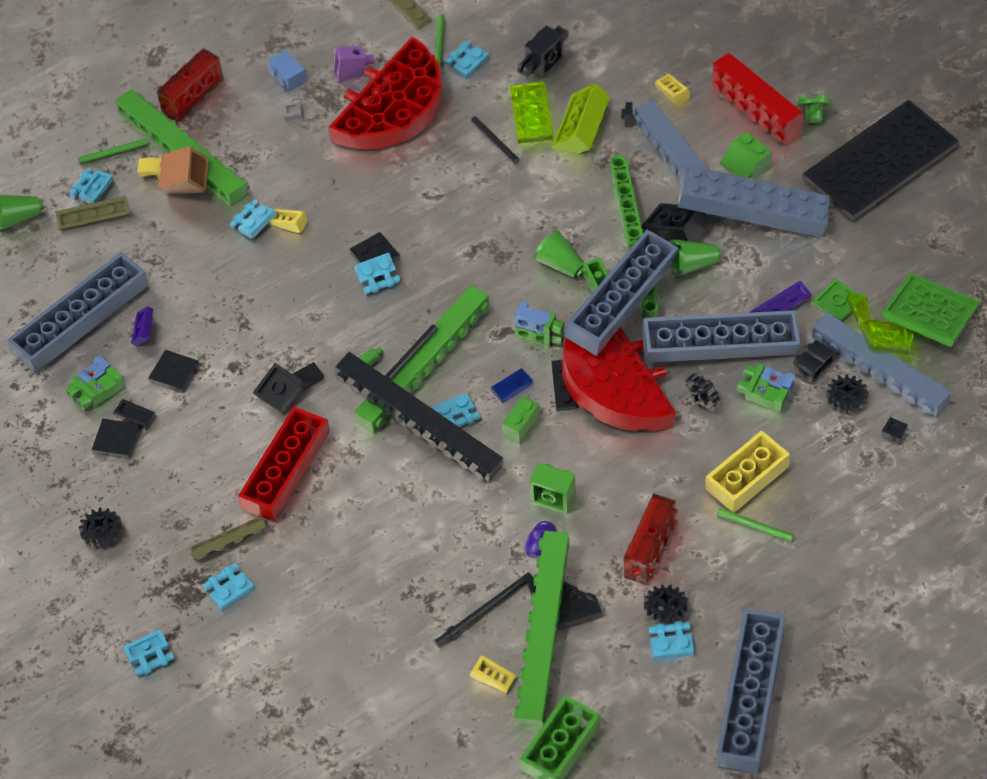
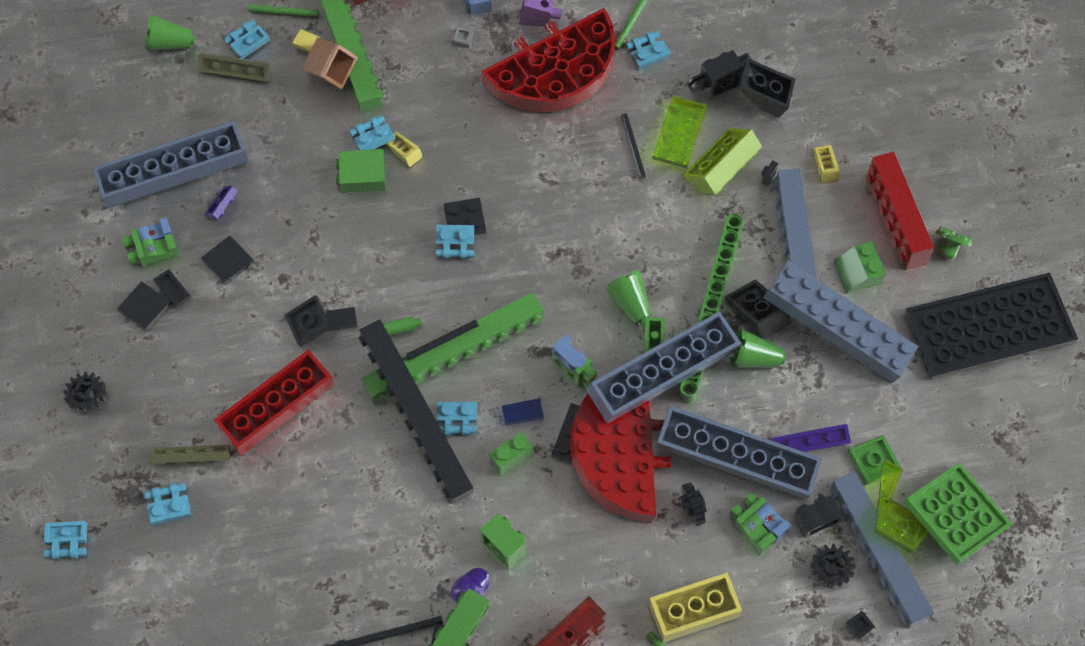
camera: 20 degrees right, 10 degrees up
none -> bright green brick [336,149,386,193]
none -> black slope [738,58,796,118]

